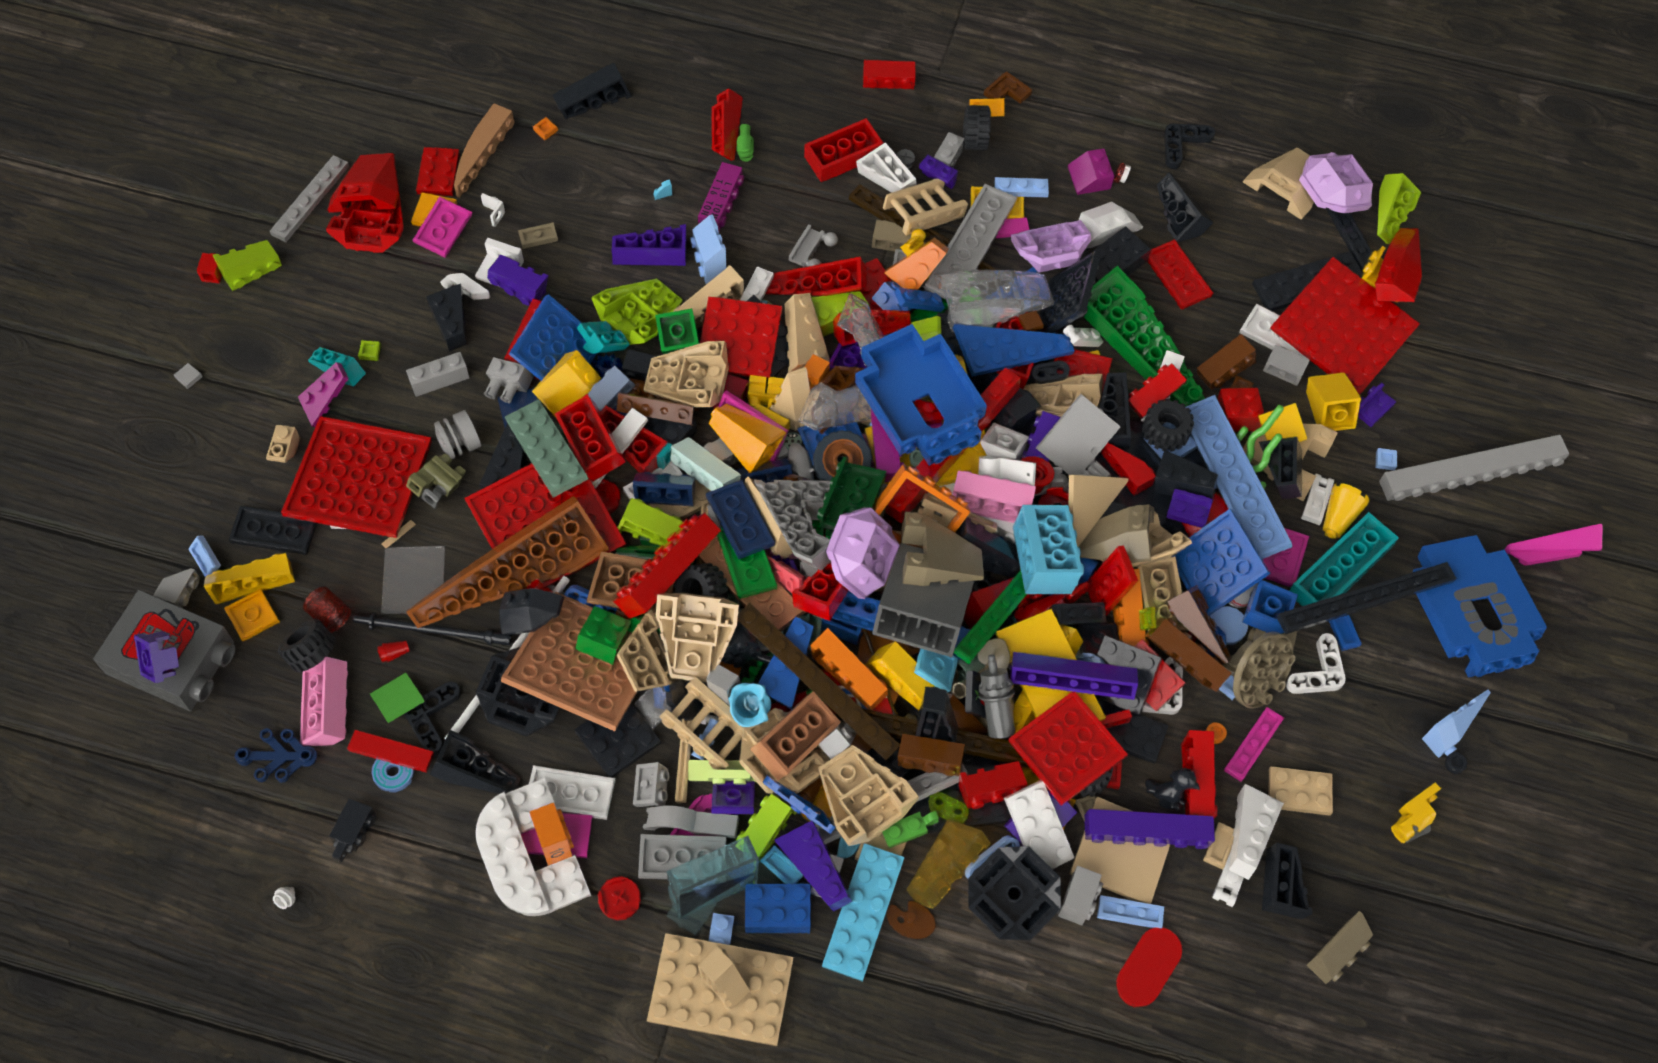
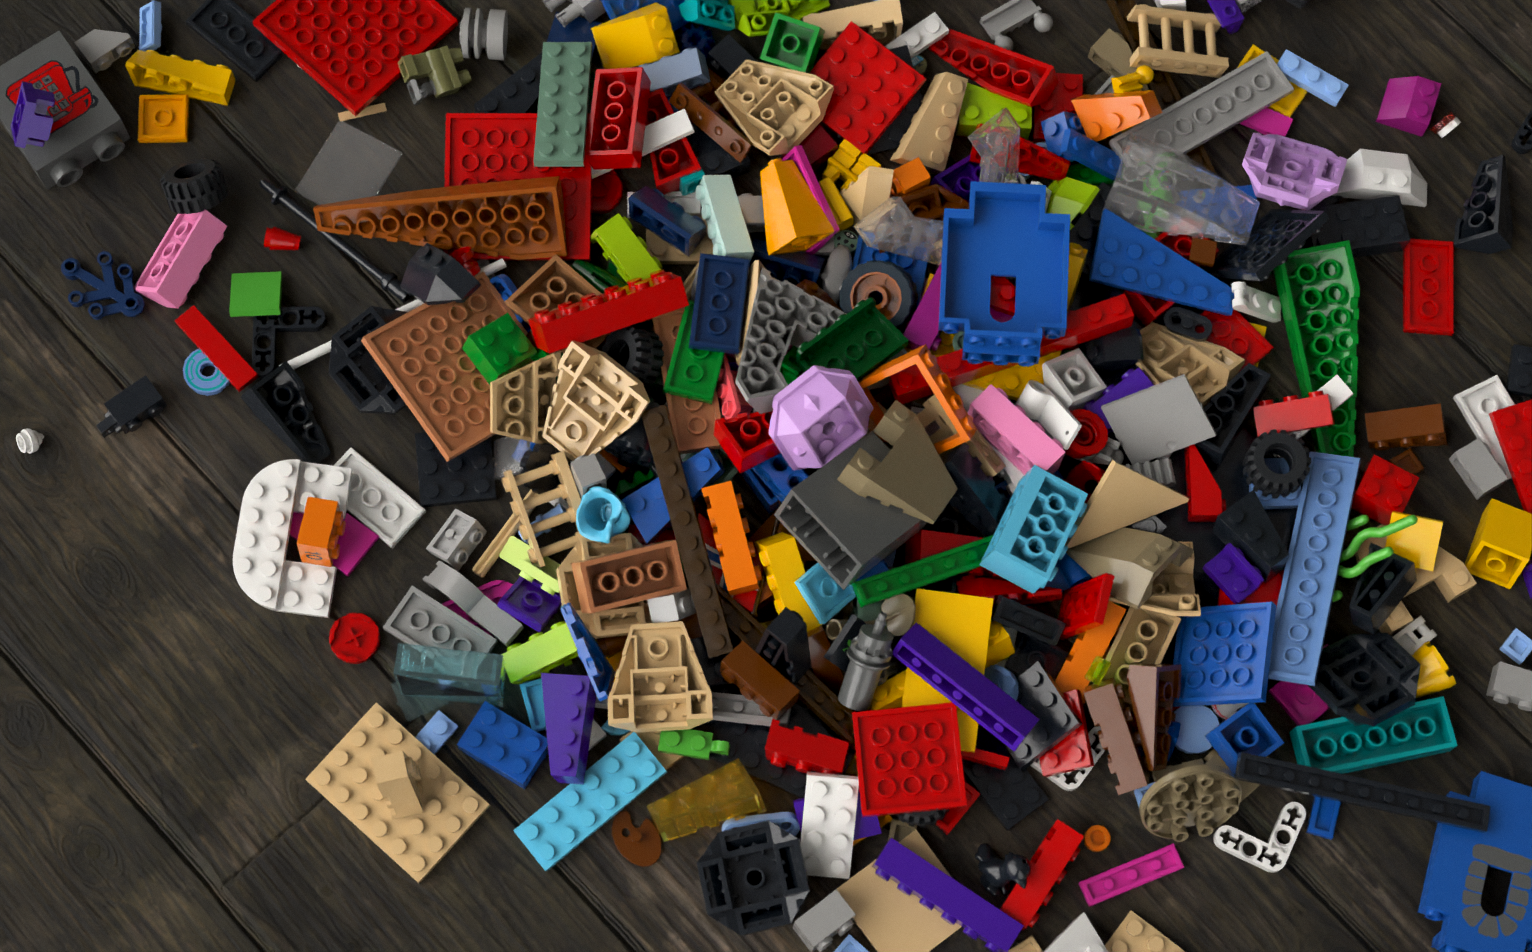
camera: 30 degrees right, 10 degrees up
clear red piece [303,586,351,632] -> none
clear neon green plate [928,792,968,824] -> none
none -> black piece [1308,633,1420,727]

